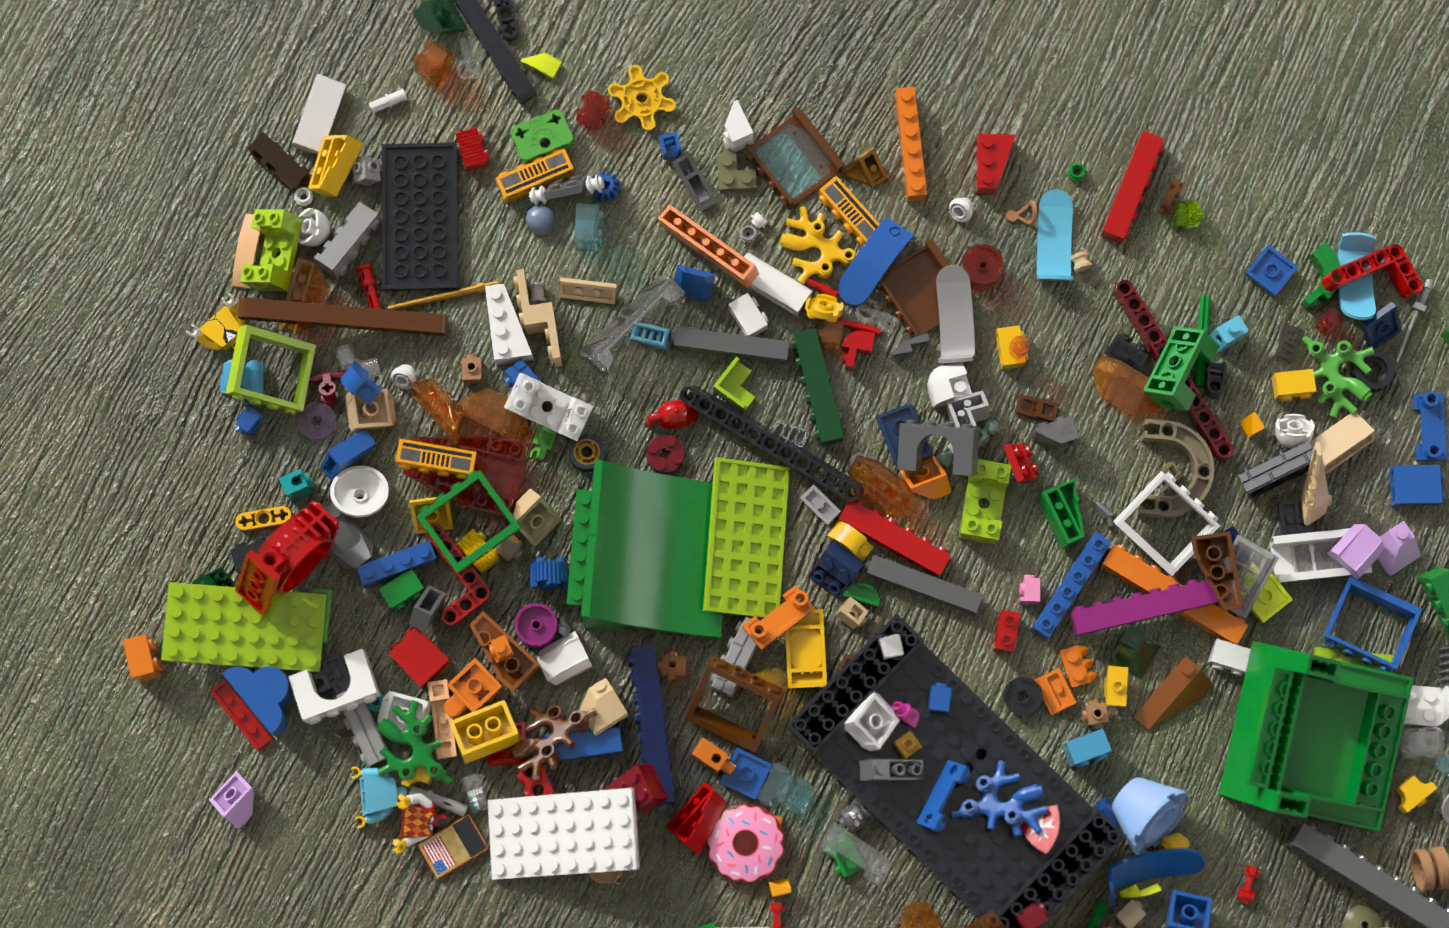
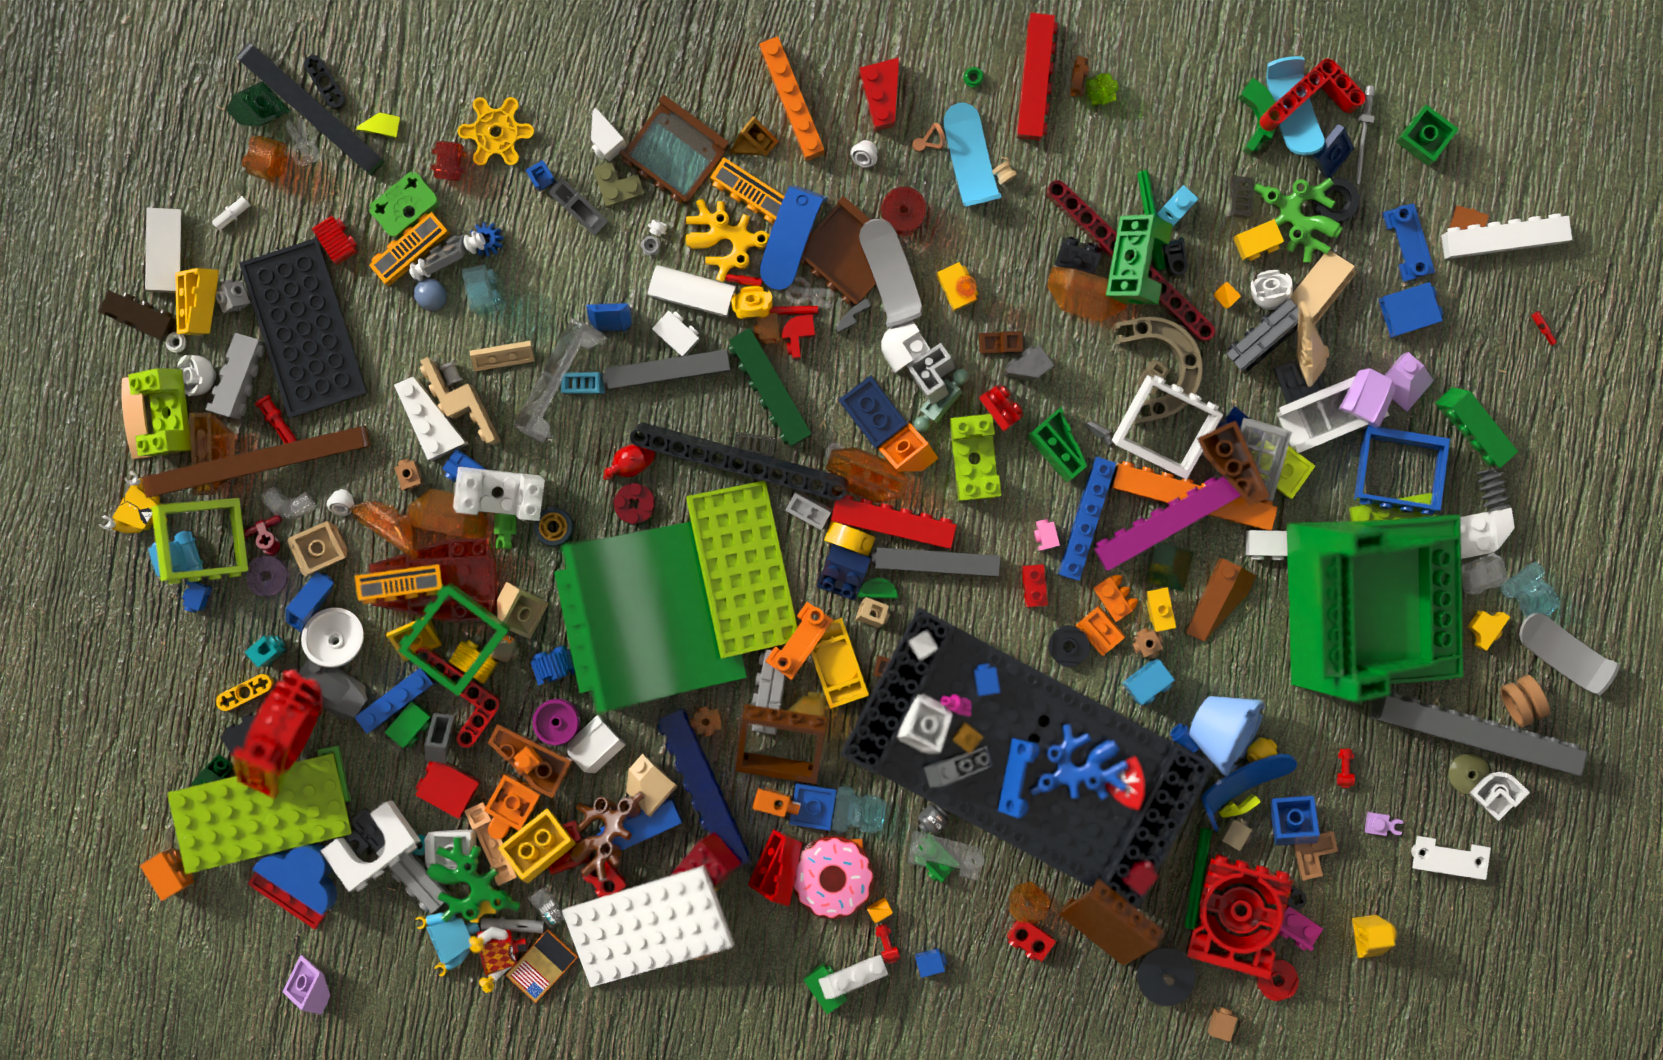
camera: 15 degrees left, 10 degrees up
blue brick [341,361,382,405] -> none
pearl gold bar [388,280,499,311] -> none
flat silver bar [559,616,571,636] -> none
orange brick [657,204,759,288] -> none
lime panel [713,357,755,413] -> none
dark grey arch [897,419,980,476] -> none
blue plate [1244,244,1298,297] -> none
clear red brick [1314,307,1345,337] -> none

